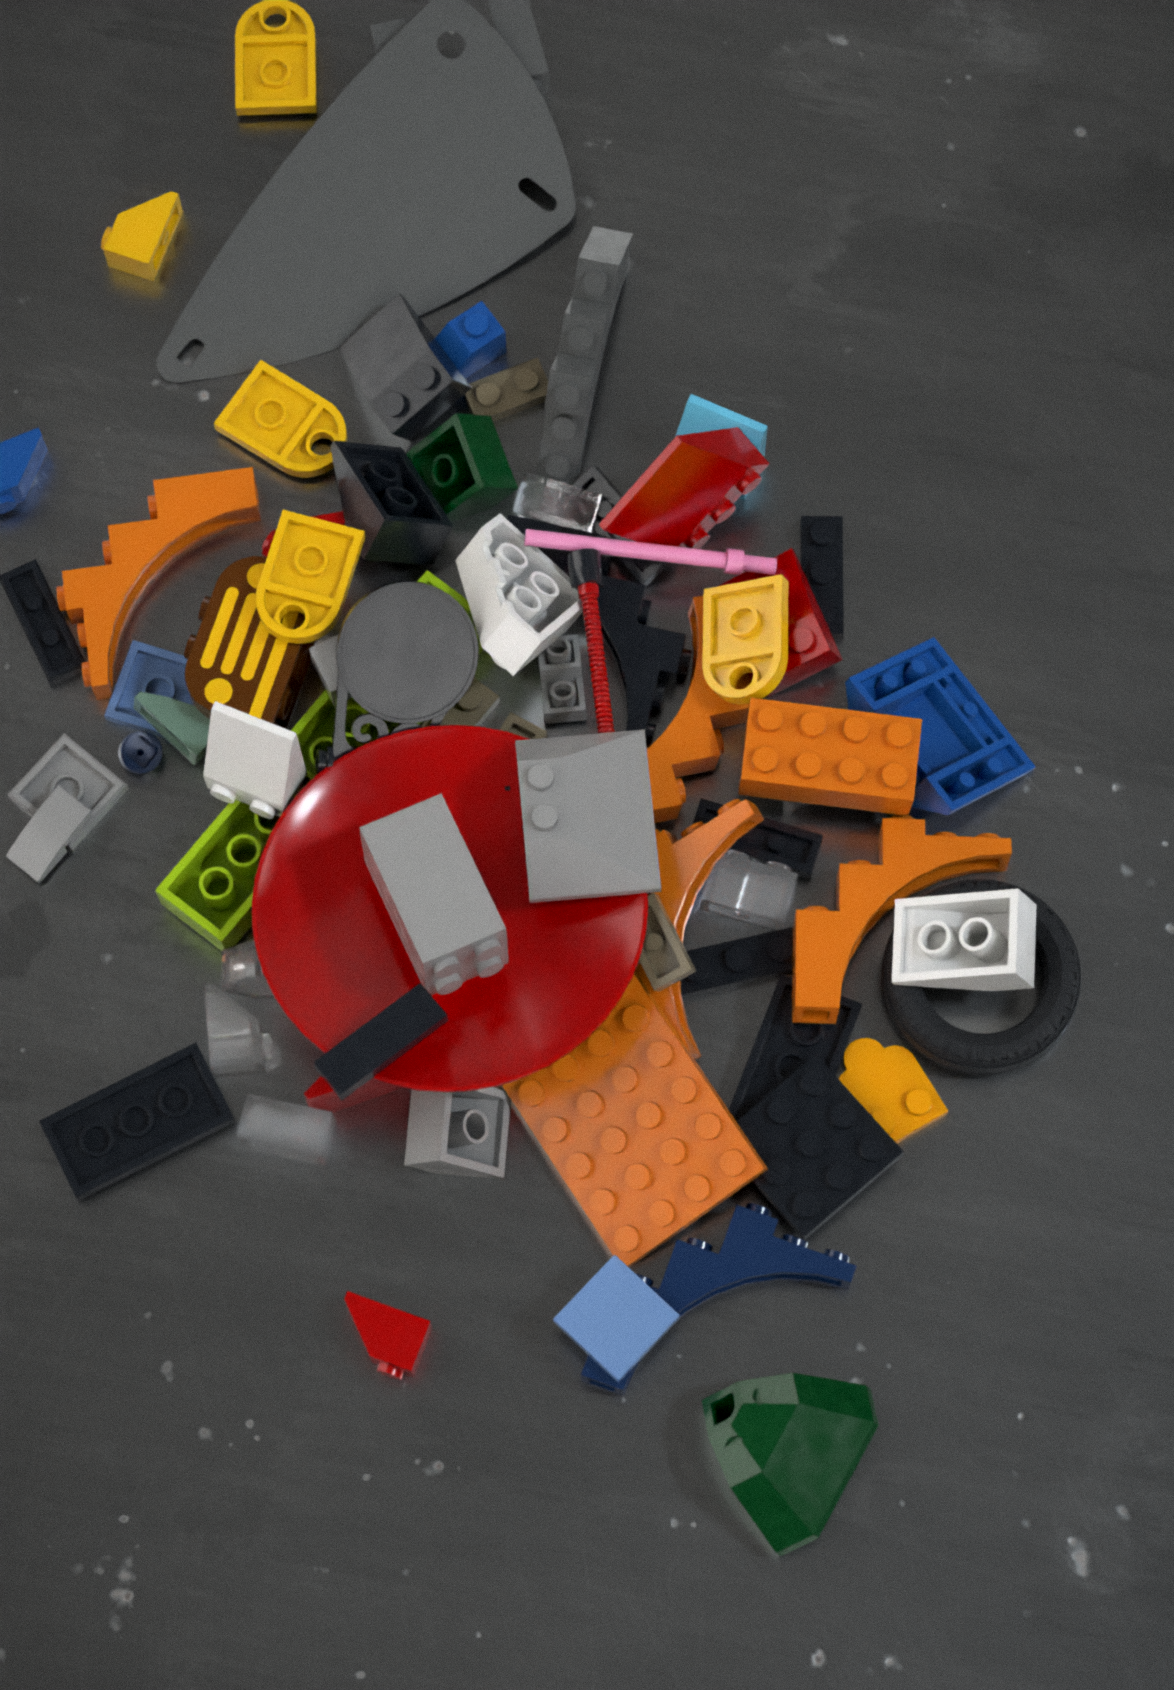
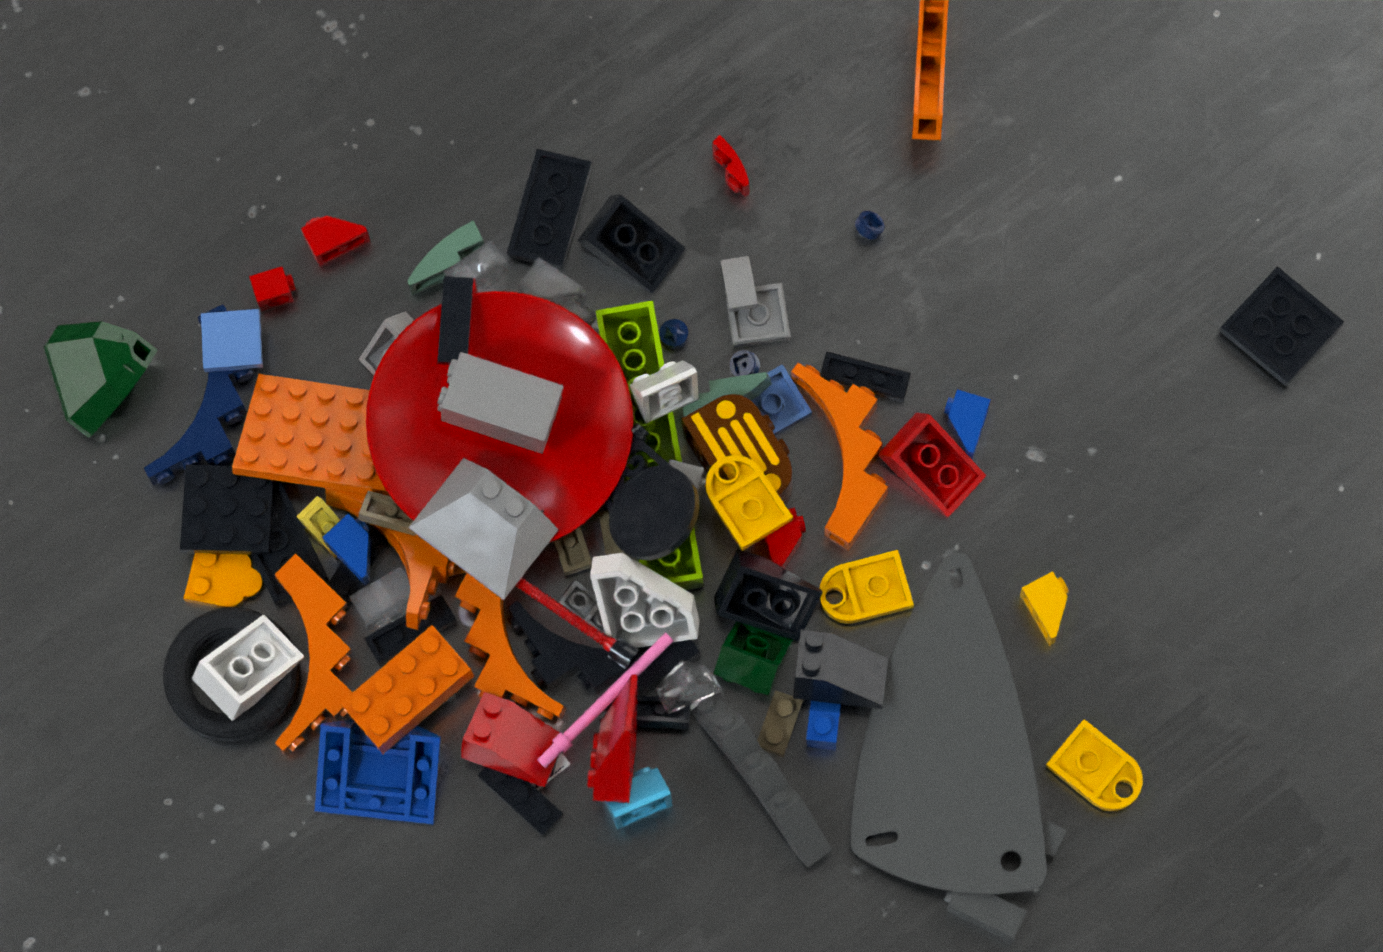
camera: 135 degrees right, 0 degrees up
yellow plate [702,574,788,704] -> none
none -> red brick [249,266,296,312]
none -> light yellow slope [296,496,340,558]
none -> blue slope [322,513,372,586]
none -> sand green slope [407,220,485,295]
none -> black slope [577,194,686,293]
none -> dark blue tile [659,319,689,349]
none -> red slope [877,413,987,518]

